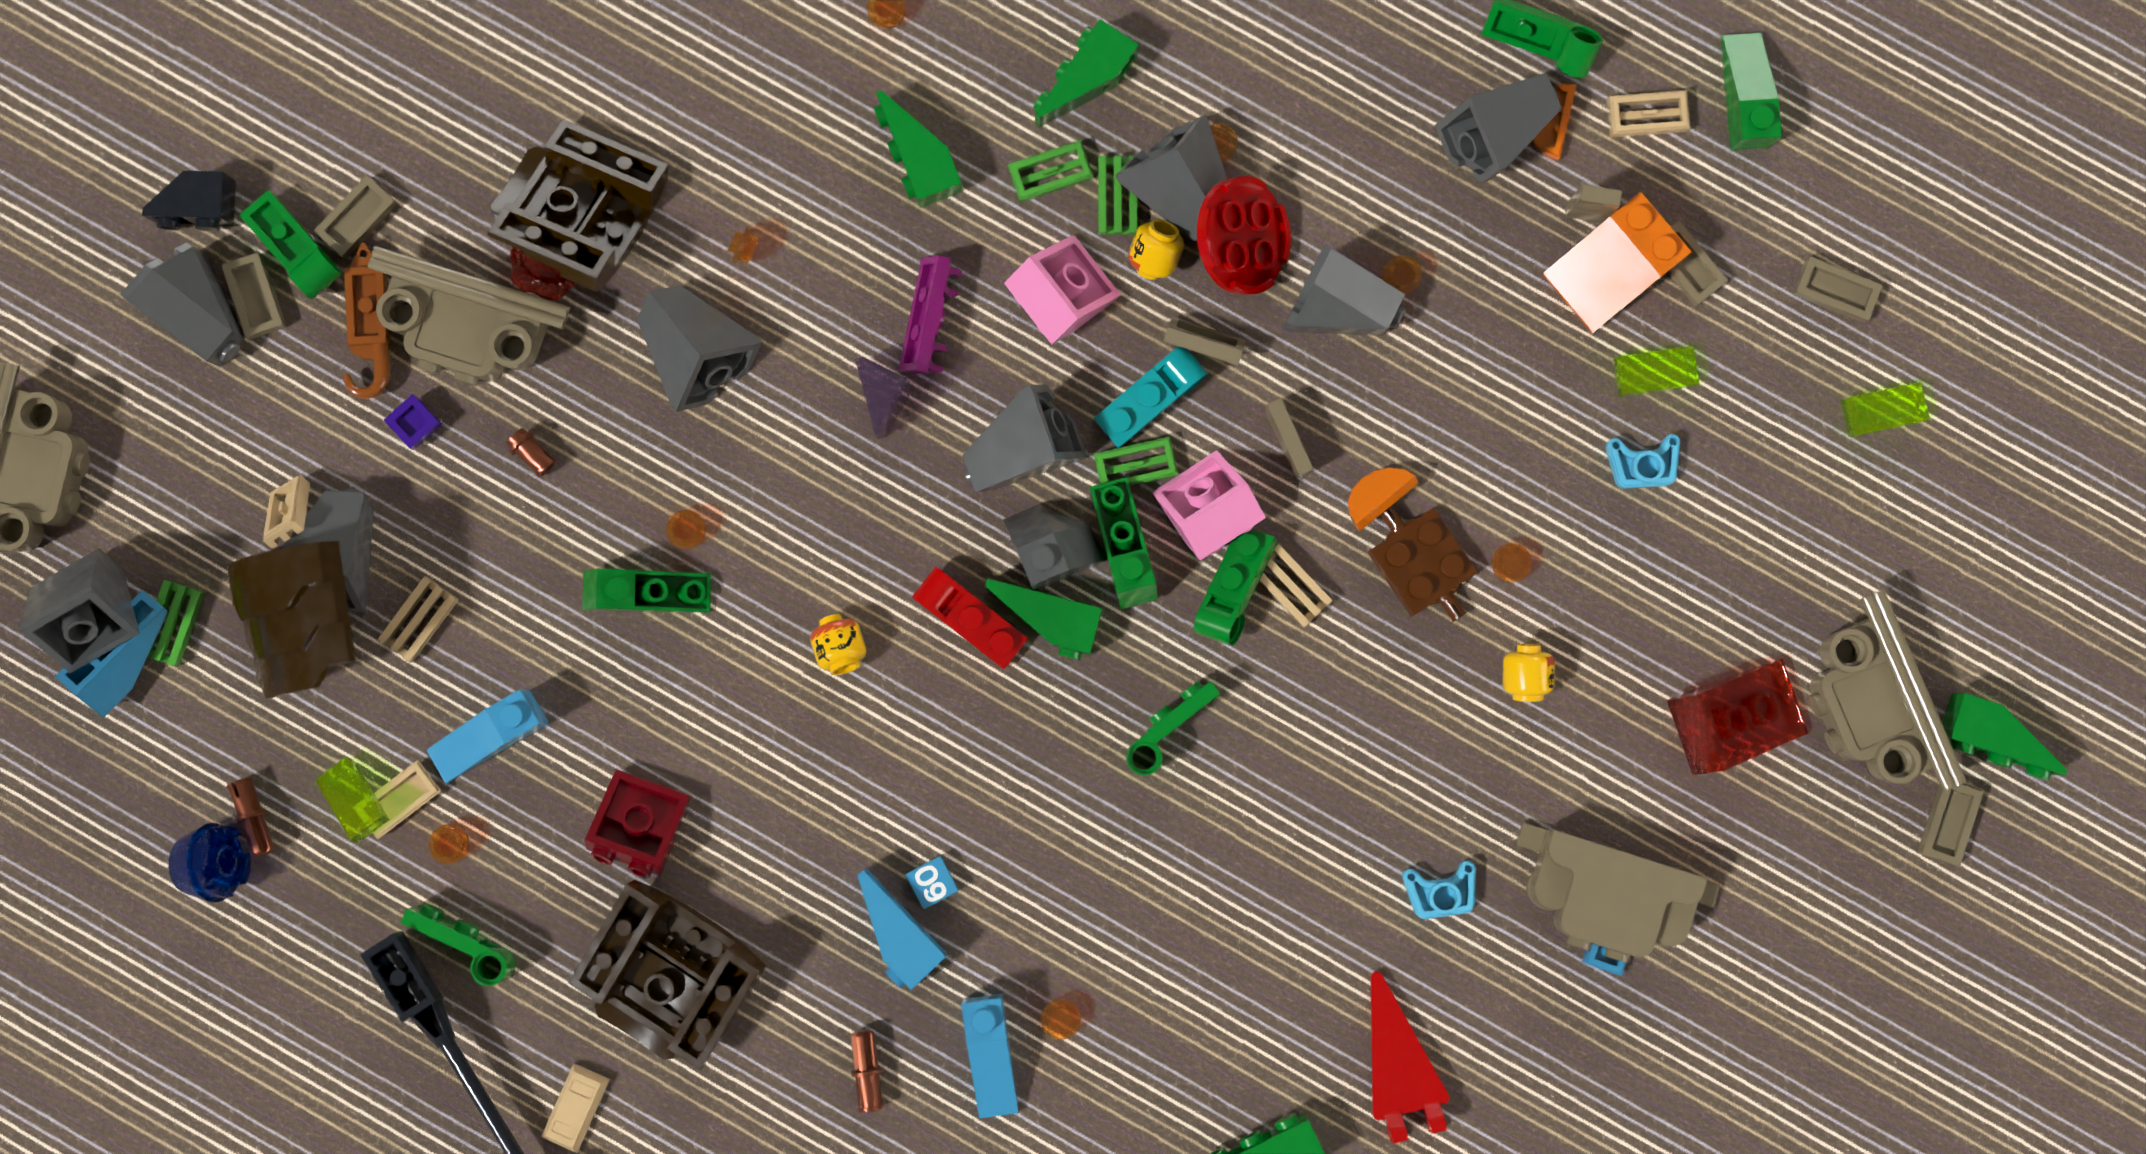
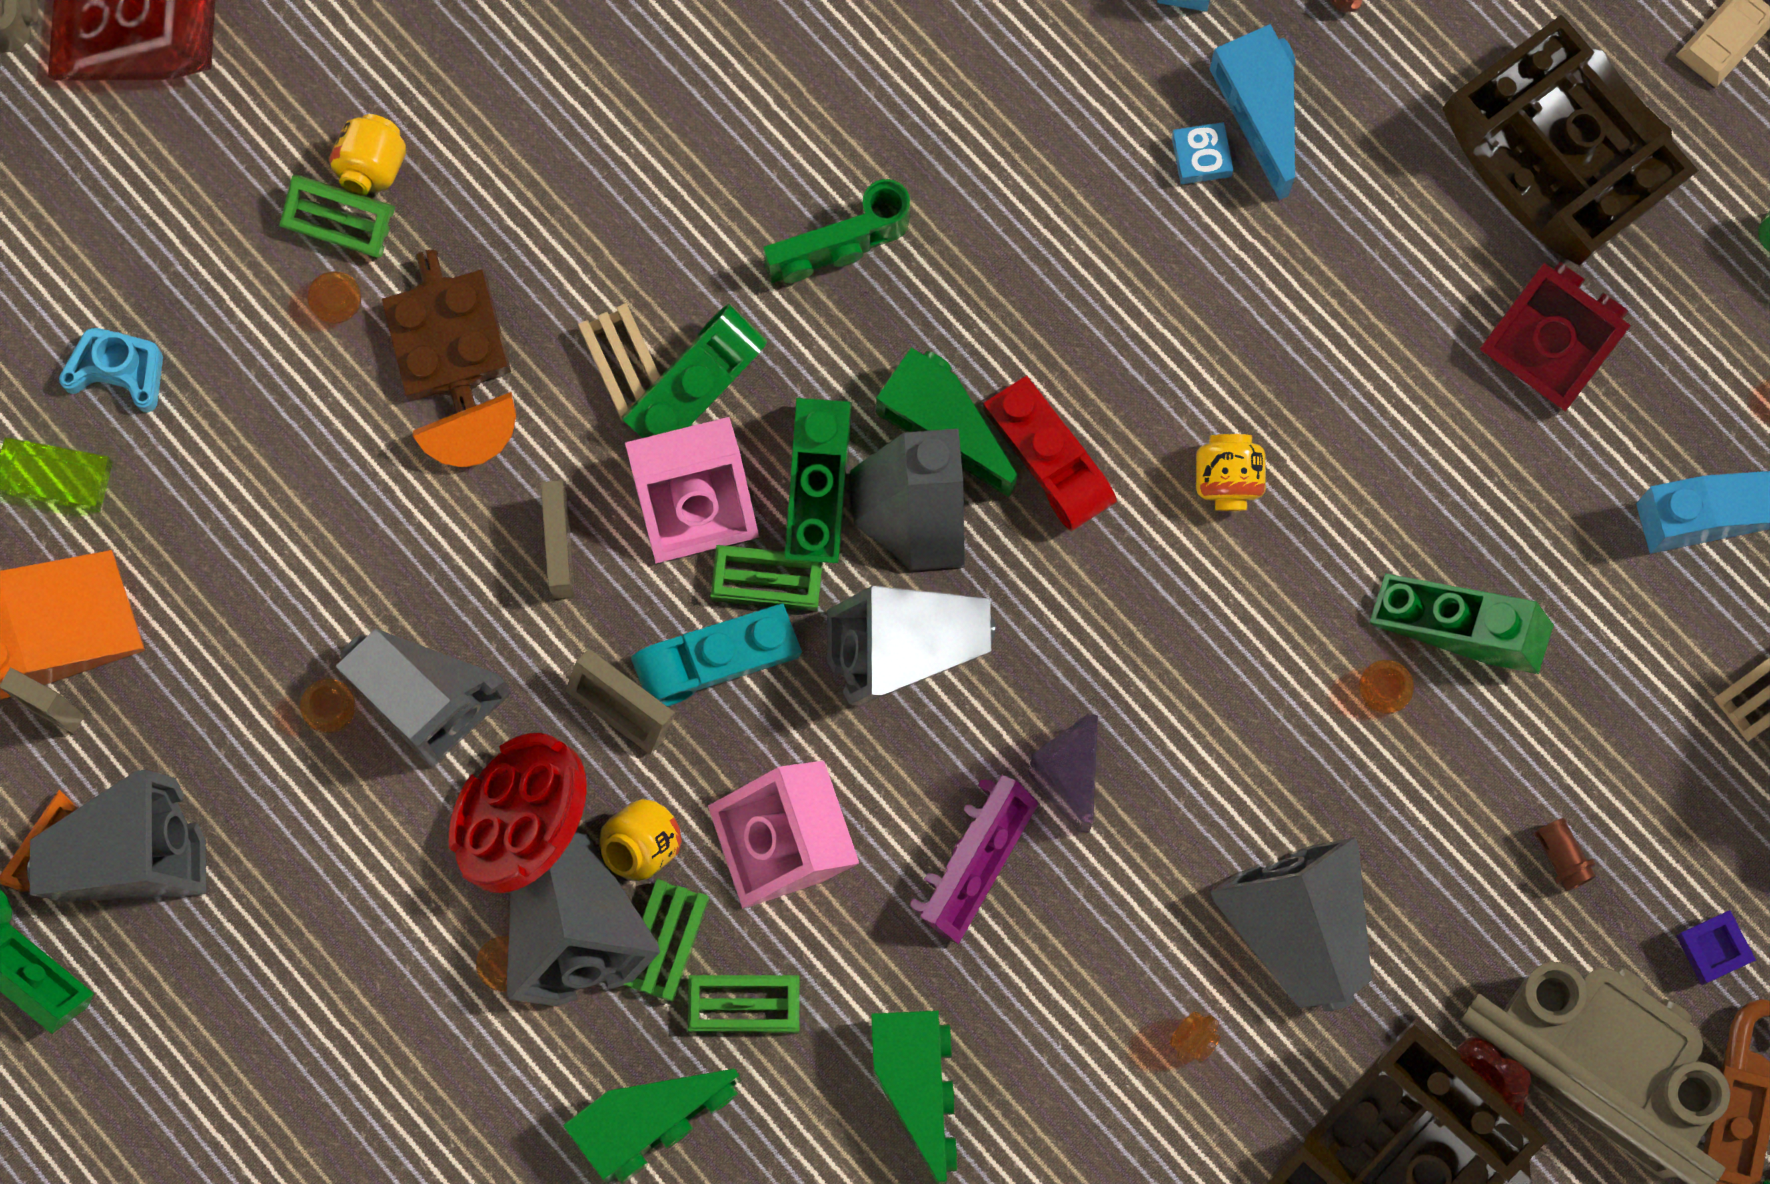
camera: 165 degrees left, 10 degrees down
none -> bright green tile [279,175,396,258]

